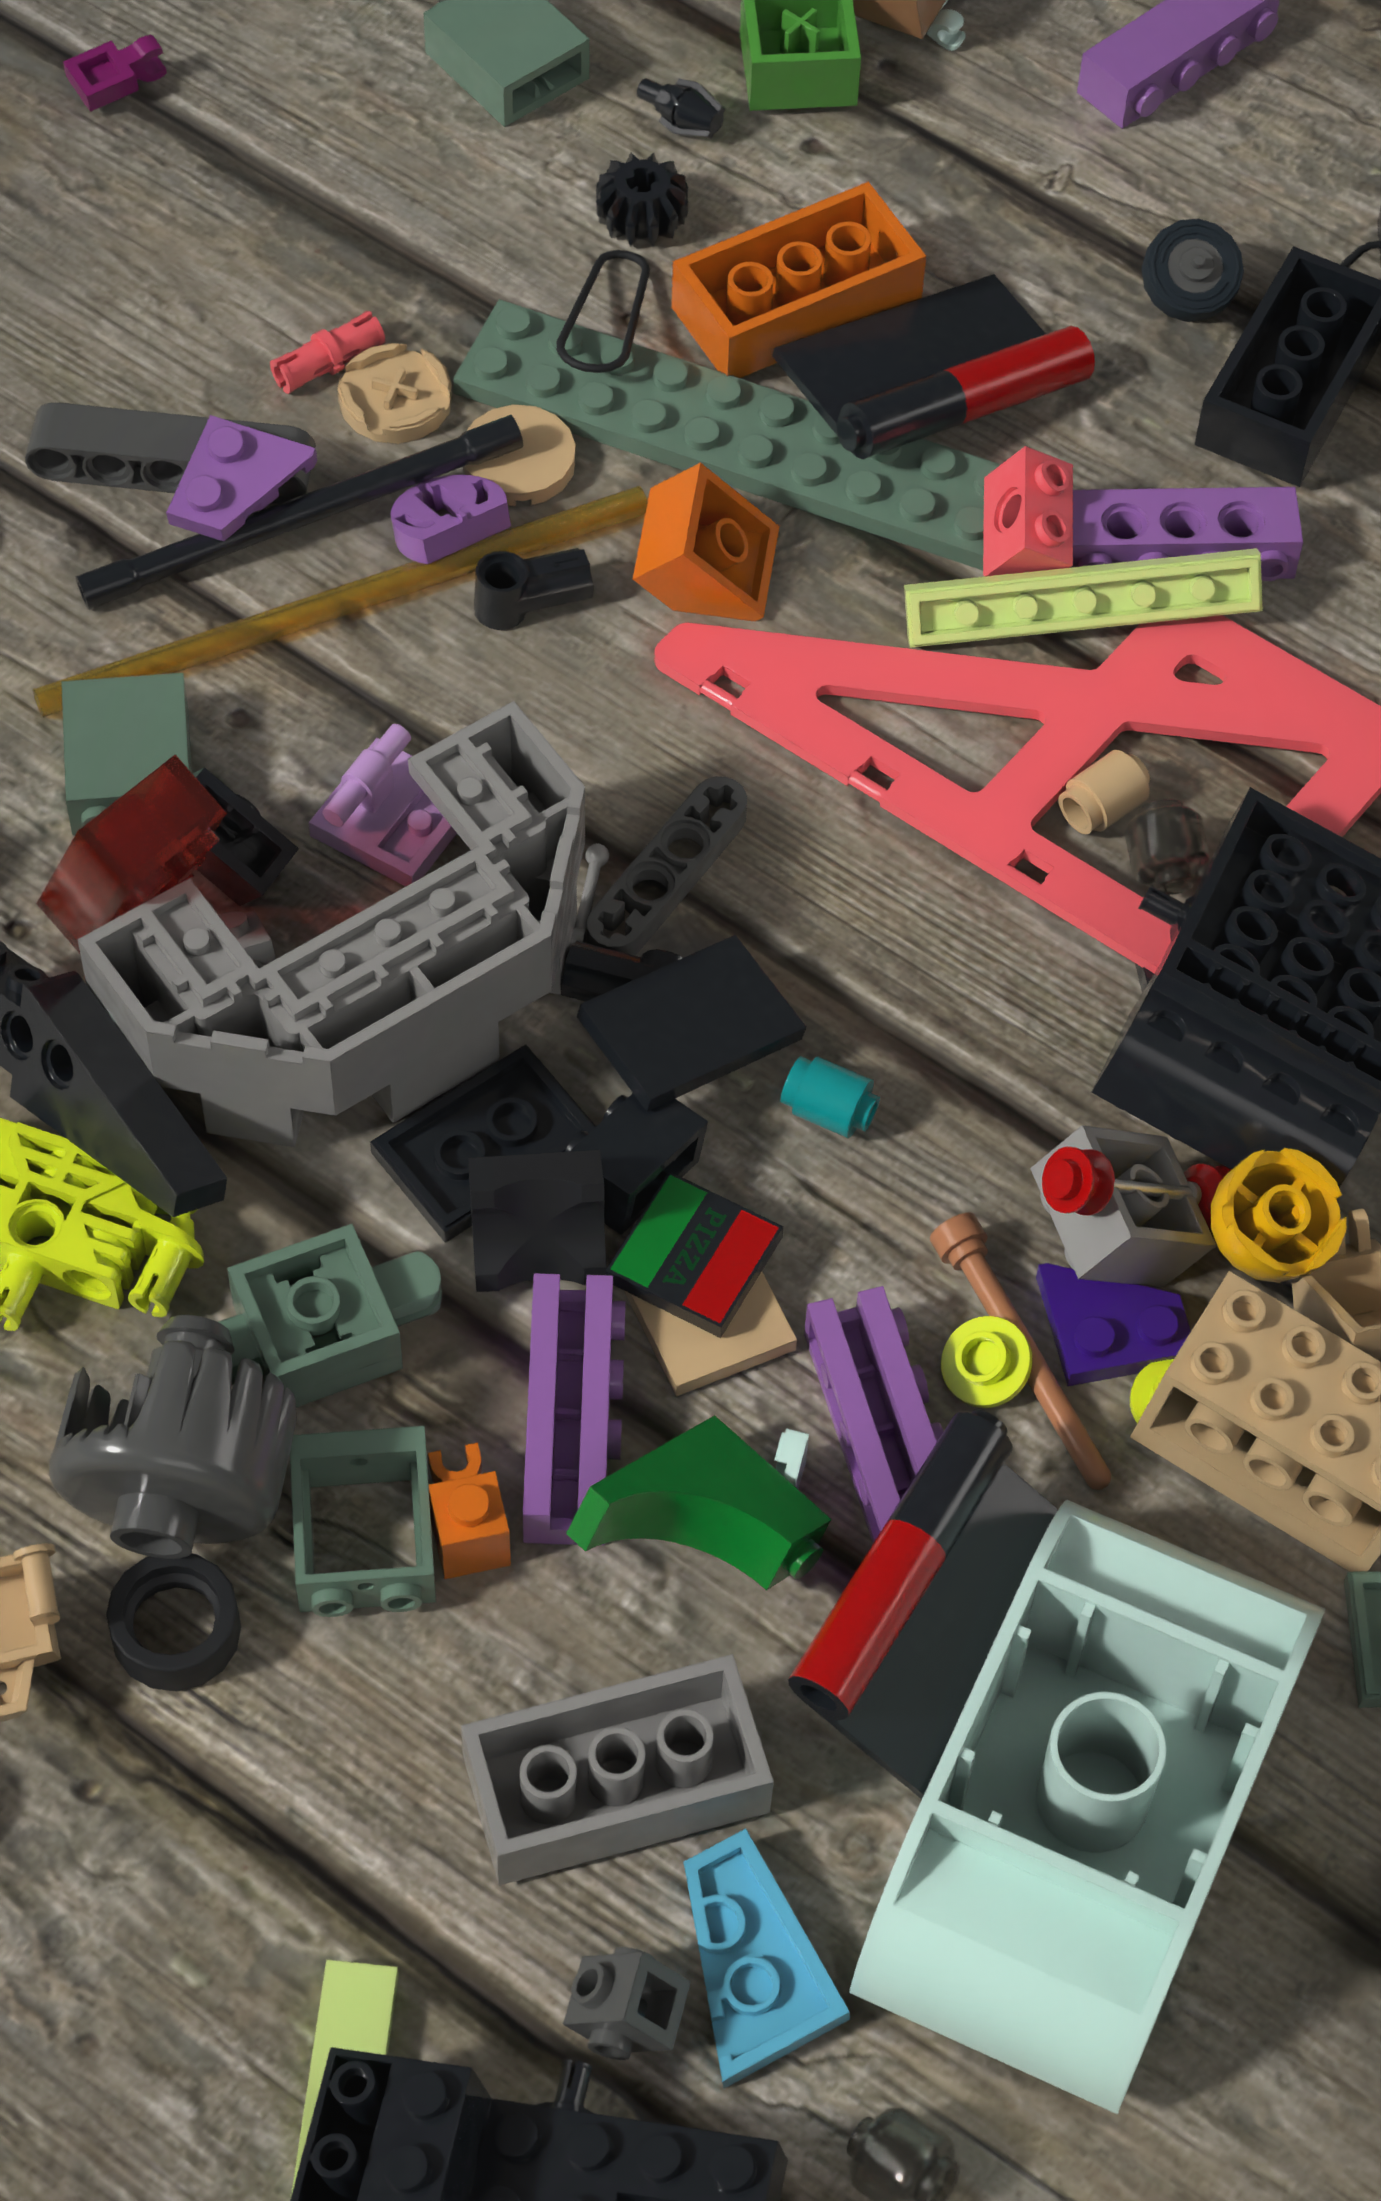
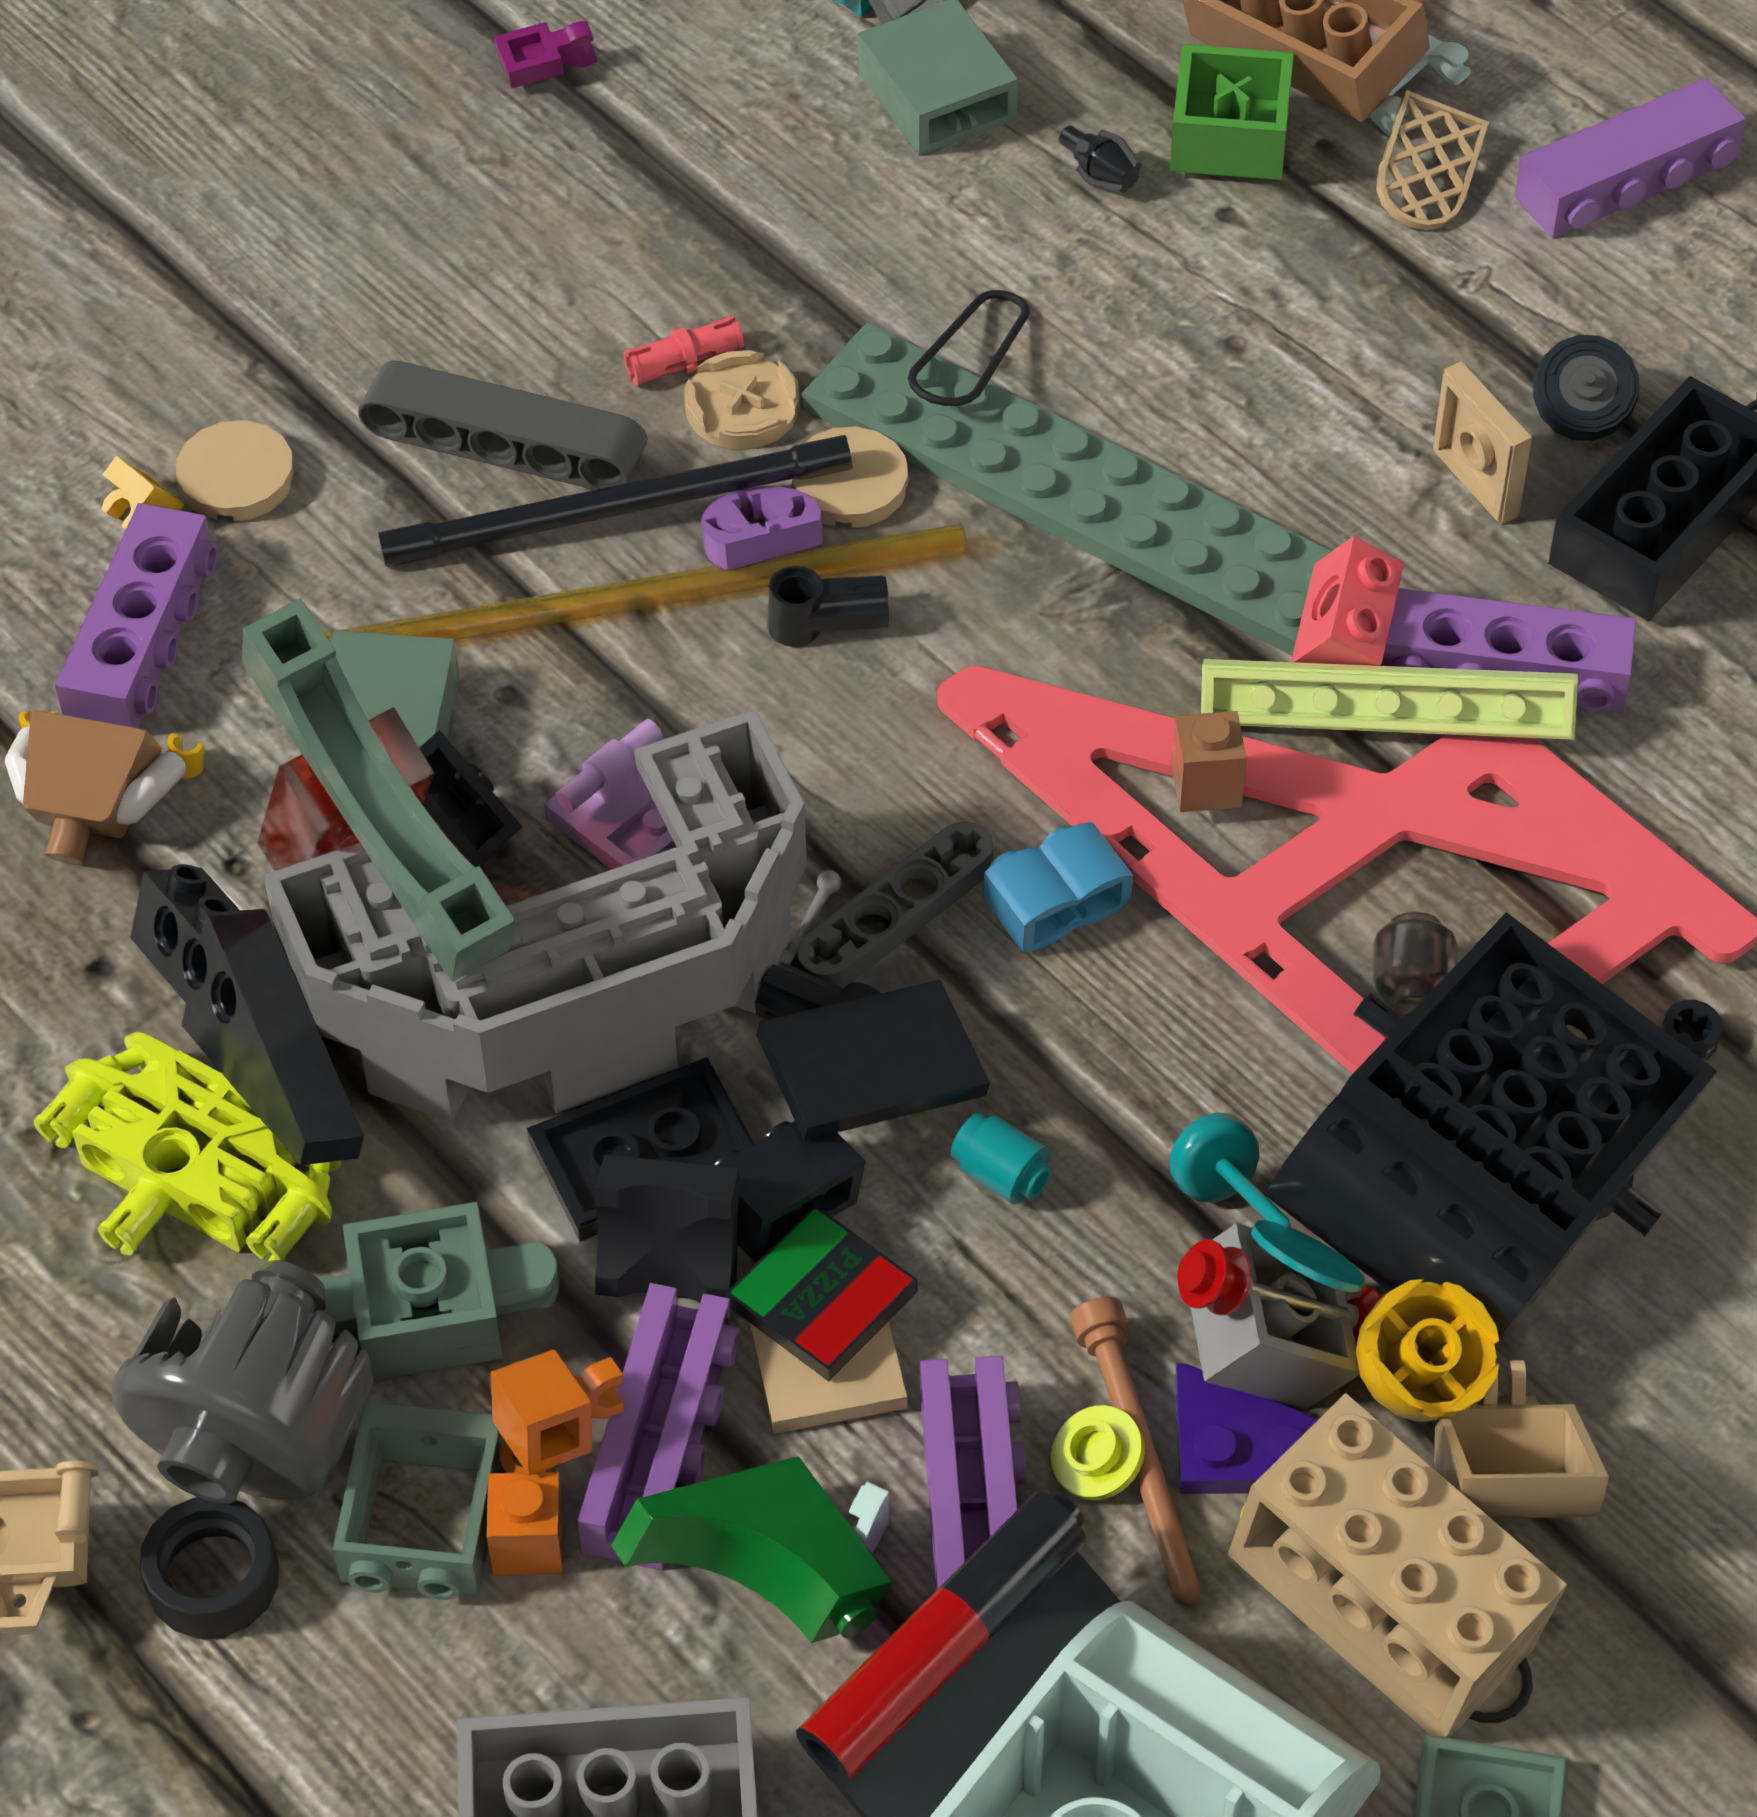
camera: 15 degrees right, 5 degrees down
medium lavender wing [166,415,317,541] -> none
black gear [596,152,688,247] -> none
orange slope [633,462,780,622] -> none
orange brick [671,181,926,378] -> none
black door [772,274,1095,459] -> none
tan brick [1059,750,1150,834] -> none
none -> sand green arch [242,598,515,982]
none -> orange brick [491,1349,624,1475]
none -> dark azure brick [983,822,1133,952]
none -> teal piece [1169,1112,1365,1293]
none -> medium nougat brick [1171,711,1247,812]
none -> tan window [1376,90,1489,231]
none -> tan tile [1433,361,1532,525]

